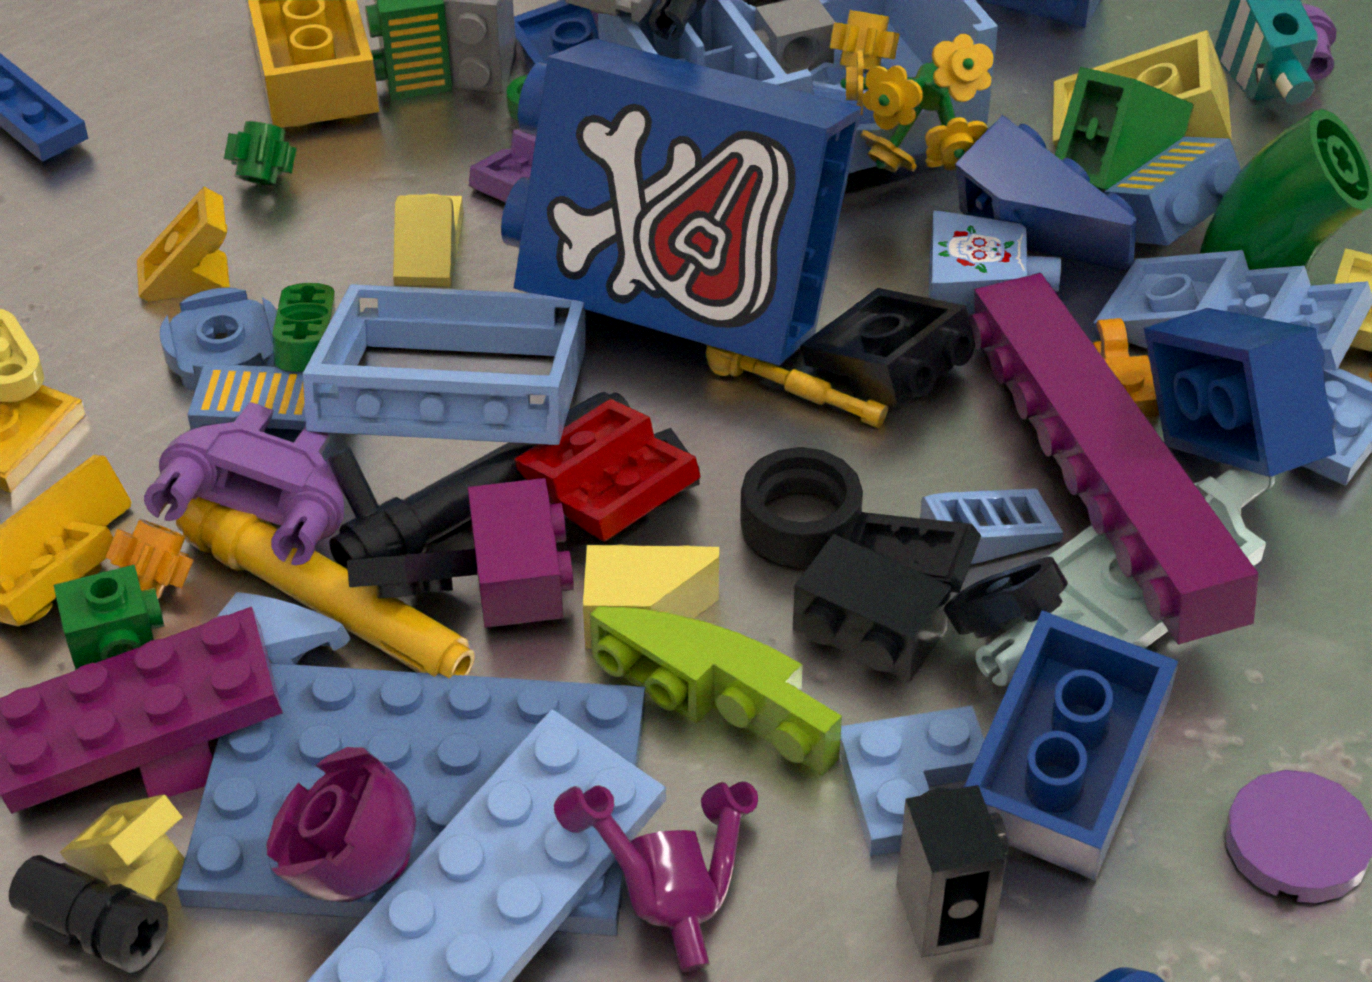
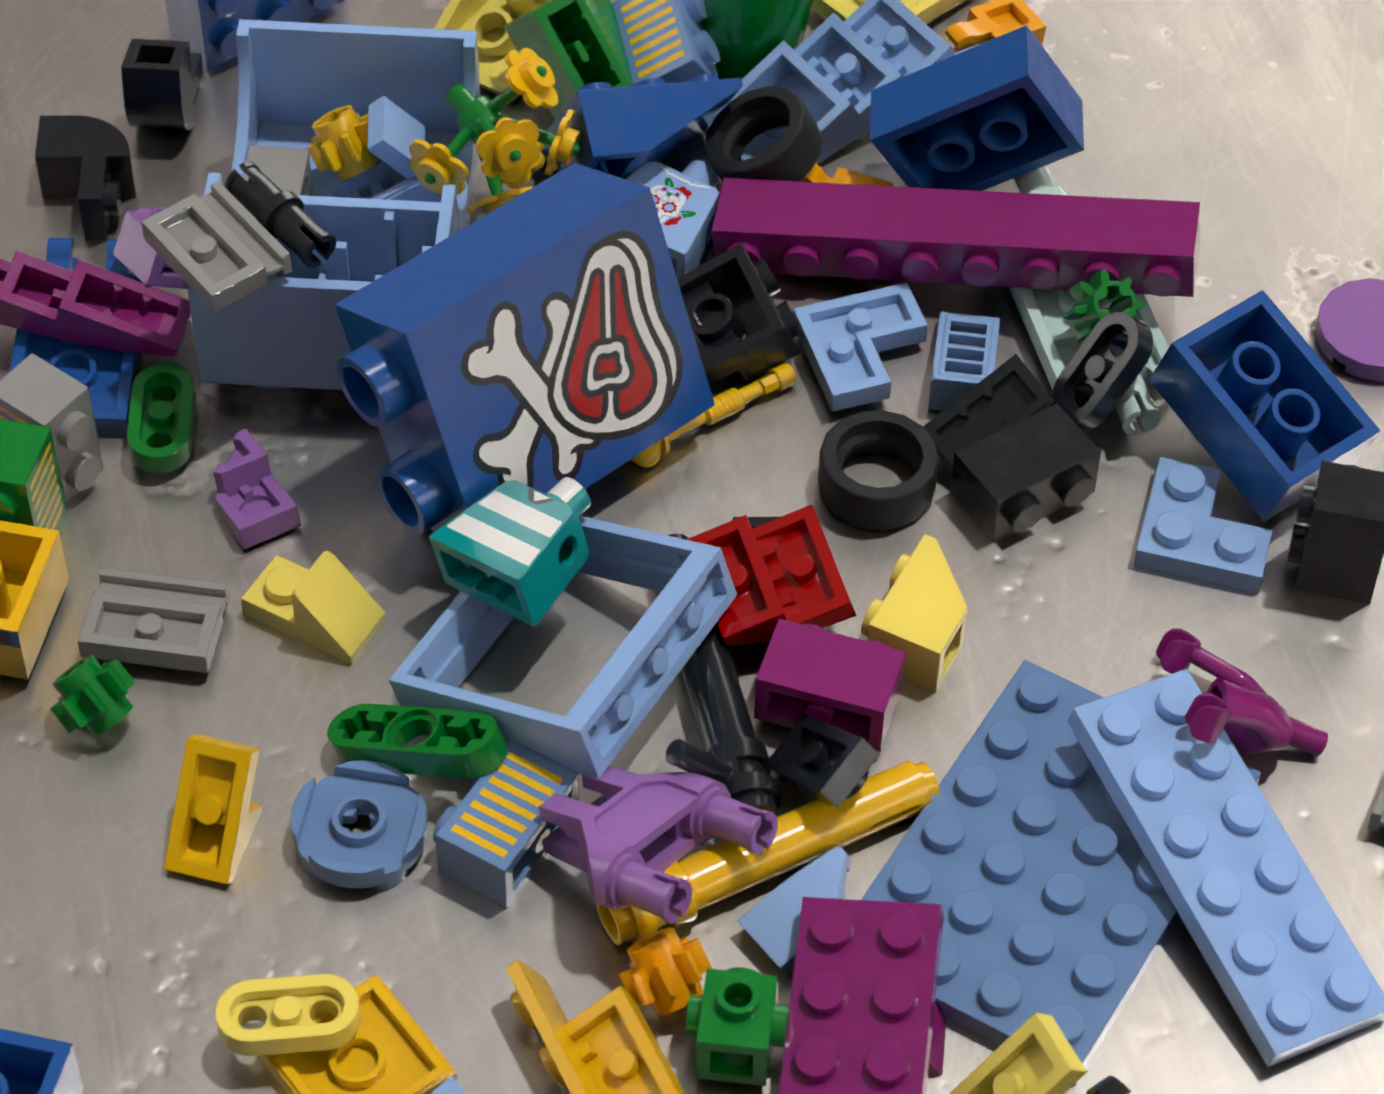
camera: 65 degrees left, 5 degrees up
magenta cylinder [266,747,416,902] -> none
lime slope [590,606,842,776] -> none
none -> light grey plate [78,567,230,673]
none -> light blue tile [368,96,425,180]
none -> teal torso [429,477,591,627]
none -> black tyre [704,86,822,182]
none -> light blue plate [793,283,928,412]
none -> green gear [1063,270,1145,343]

